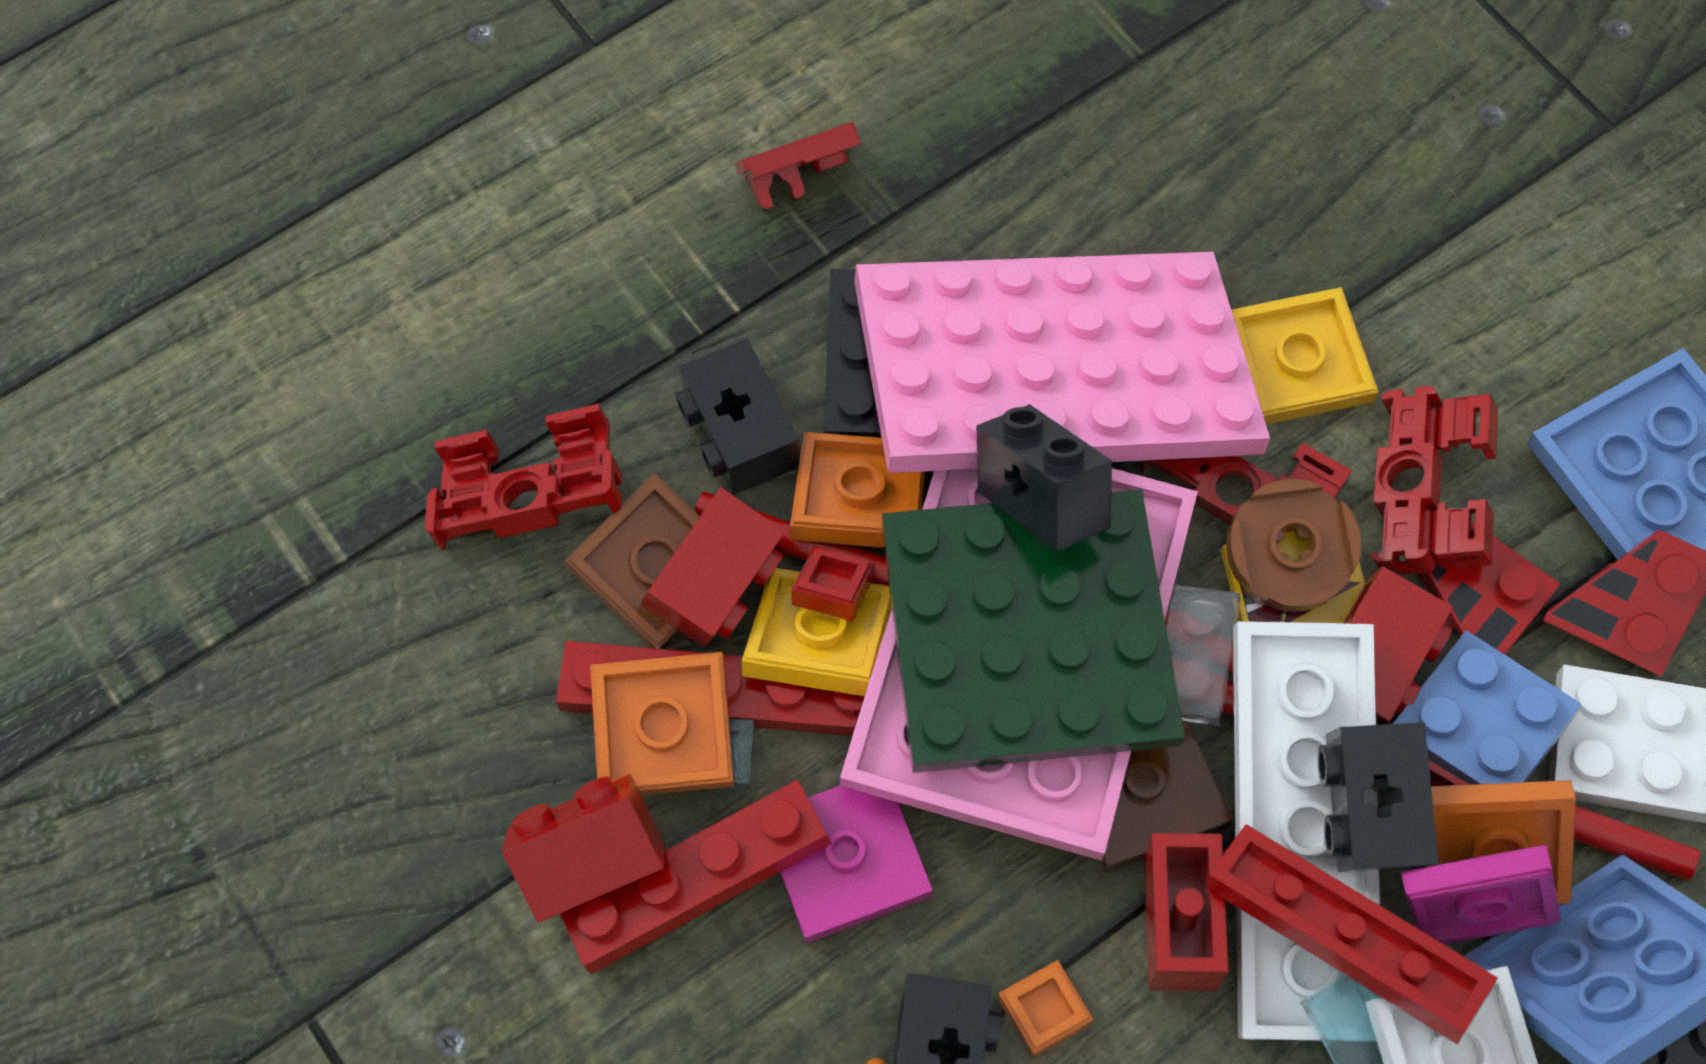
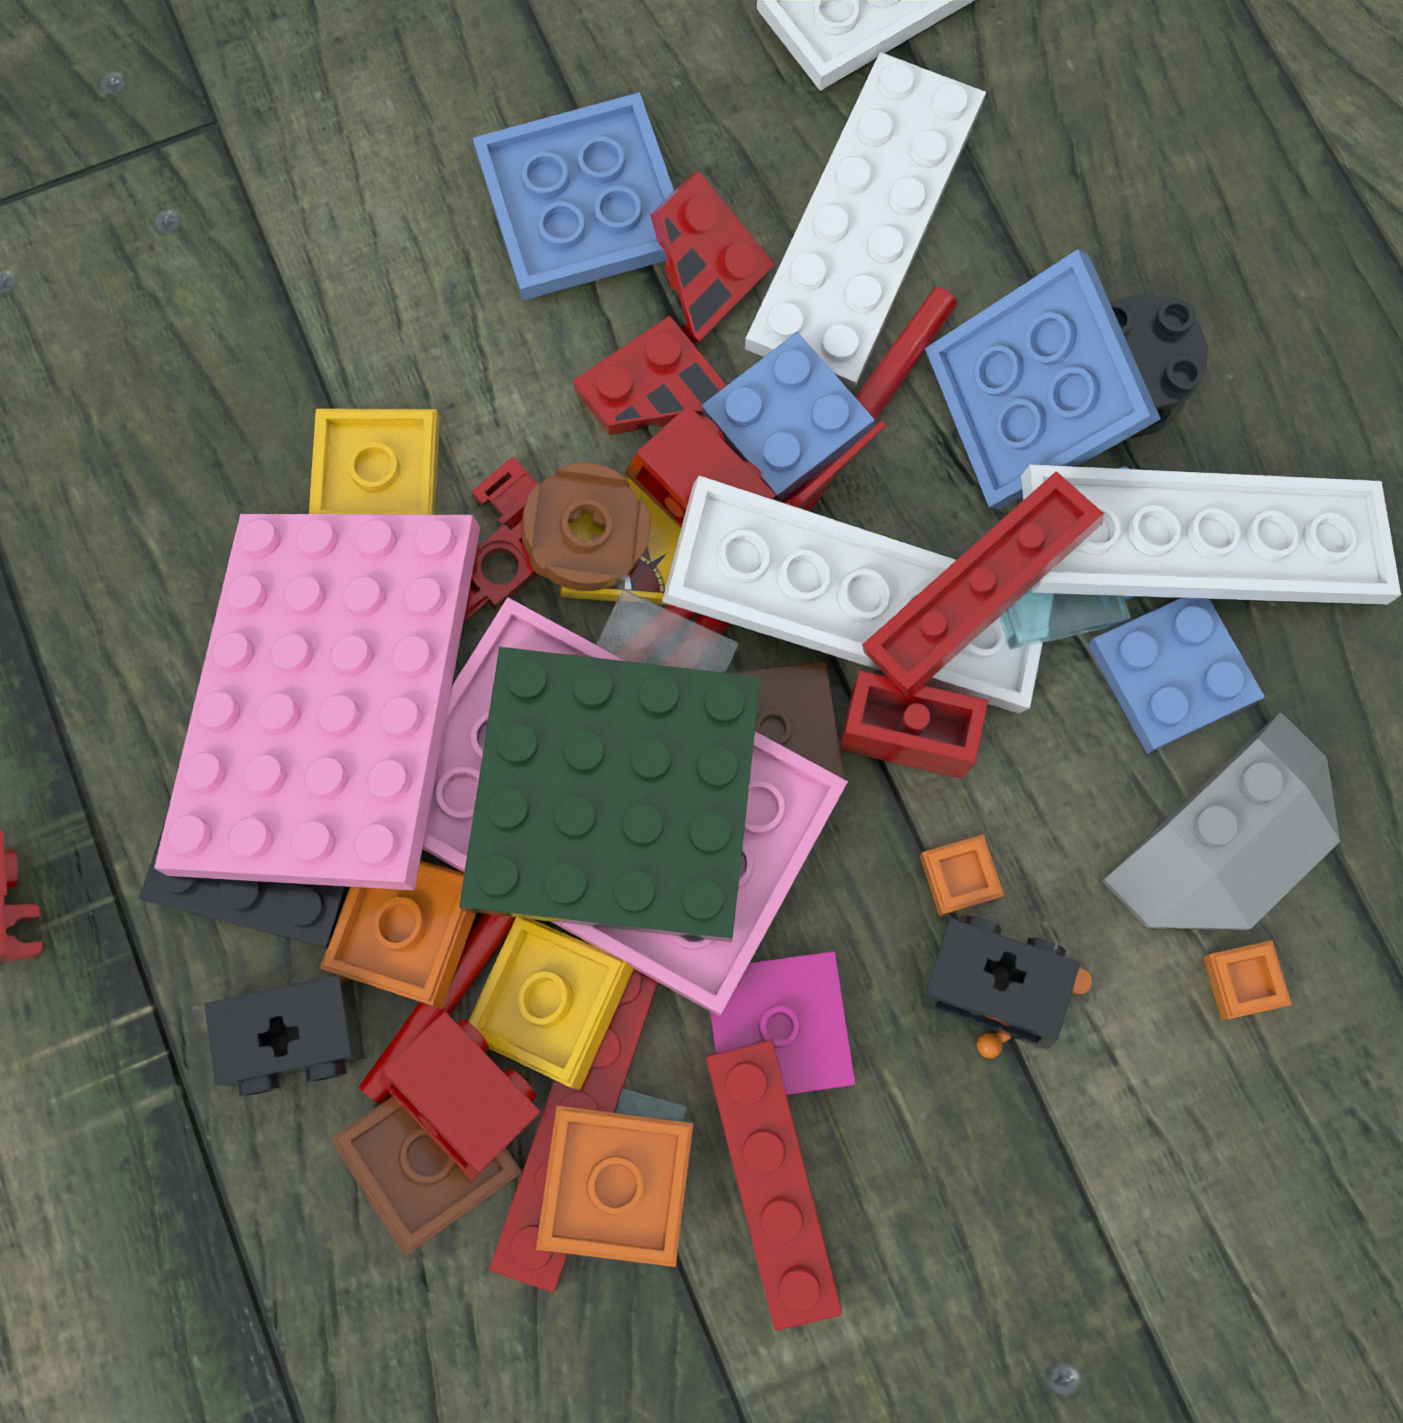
camera: 80 degrees left, 10 degrees up
red piece [425,404,623,550] -> none
red brick [502,774,665,923] -> none
red tile [792,545,875,621] -> none
black brick [976,404,1112,552] -> none
black brick [1317,722,1439,872] -> none
red piece [1370,386,1498,575] -> none
dark pink plate [1401,845,1561,944] -> none
orange plate [1429,780,1576,904] -> none

